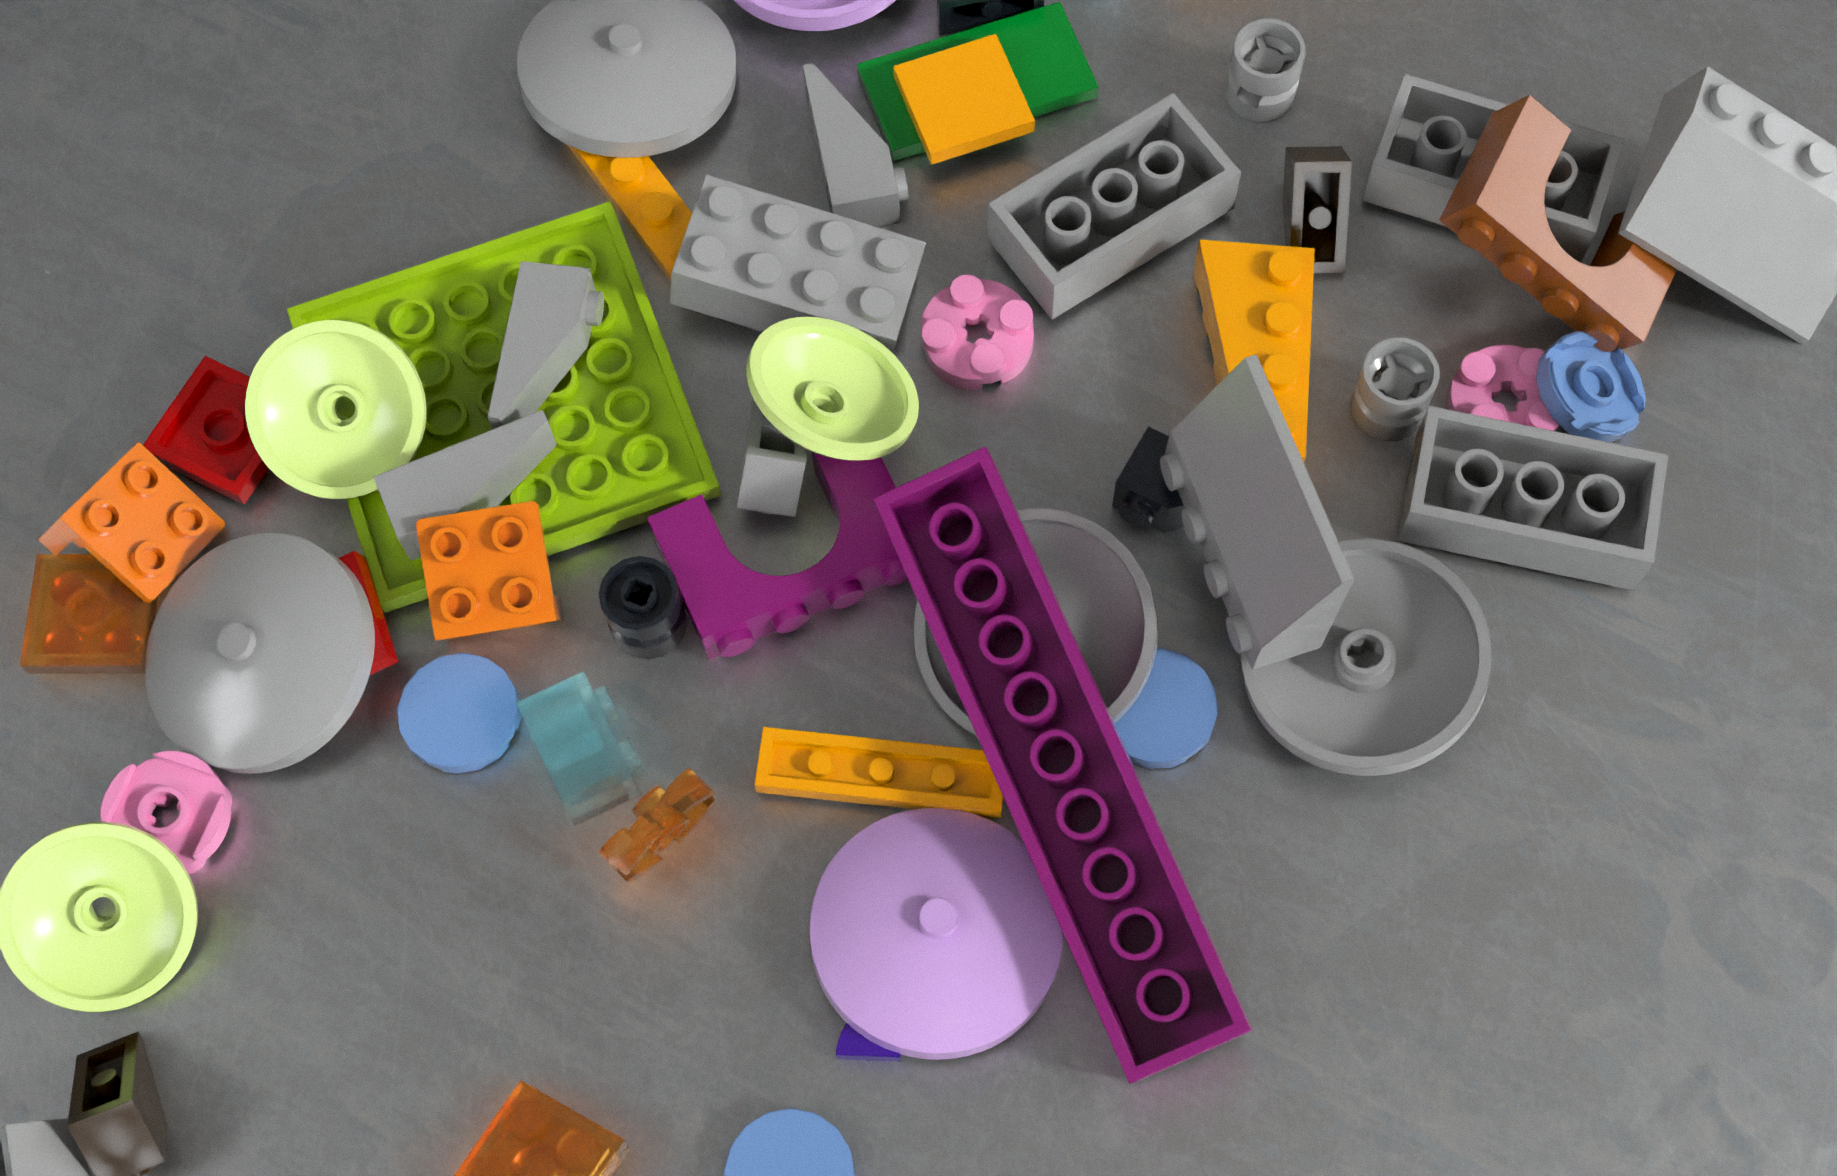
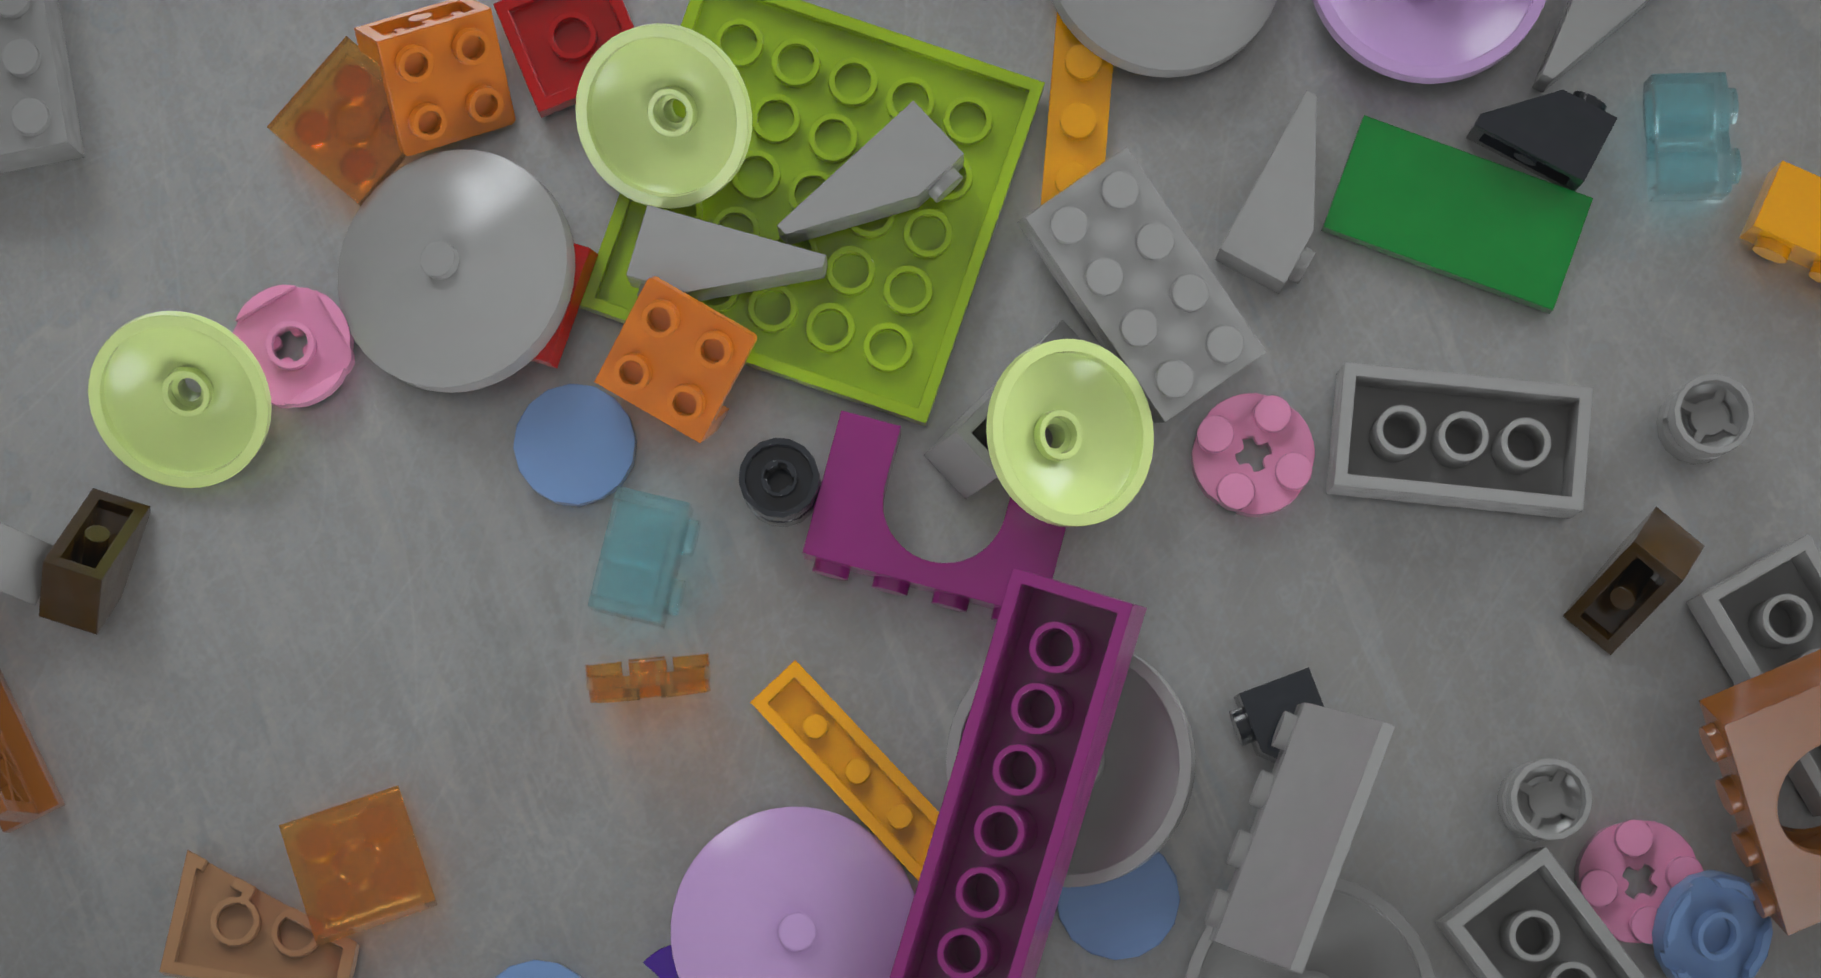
camera: 40 degrees right, 15 degrees up
light orange tile [893,34,1035,165] -> none
light orange wedge [1193,239,1315,462] -> none

